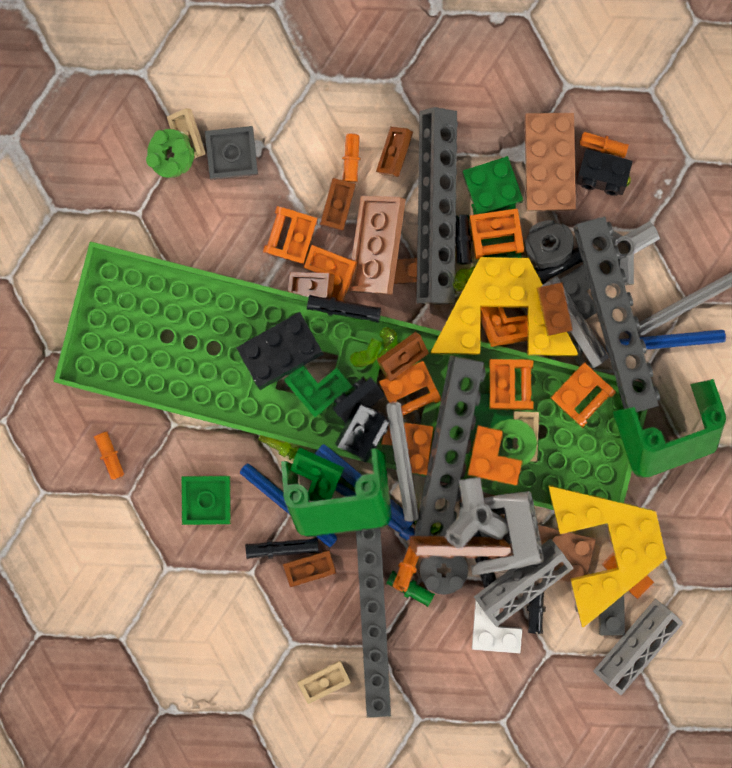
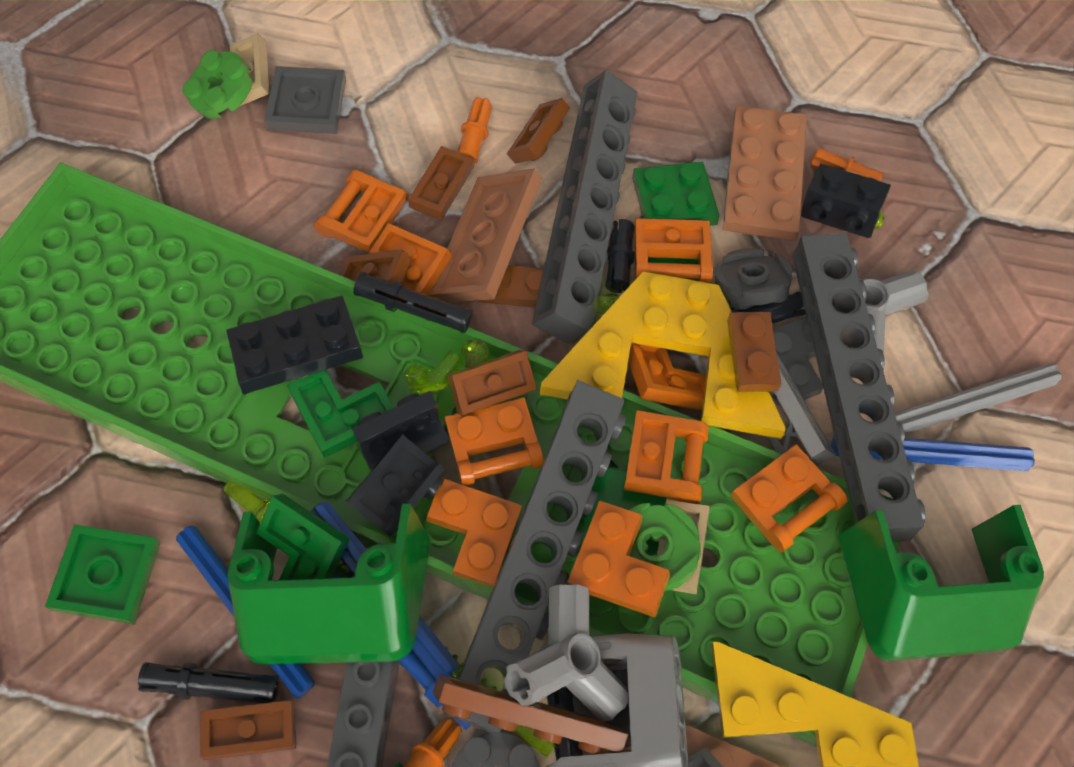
camera: 10 degrees right, 25 degrees down
light grey axle [386,402,419,521] -> none

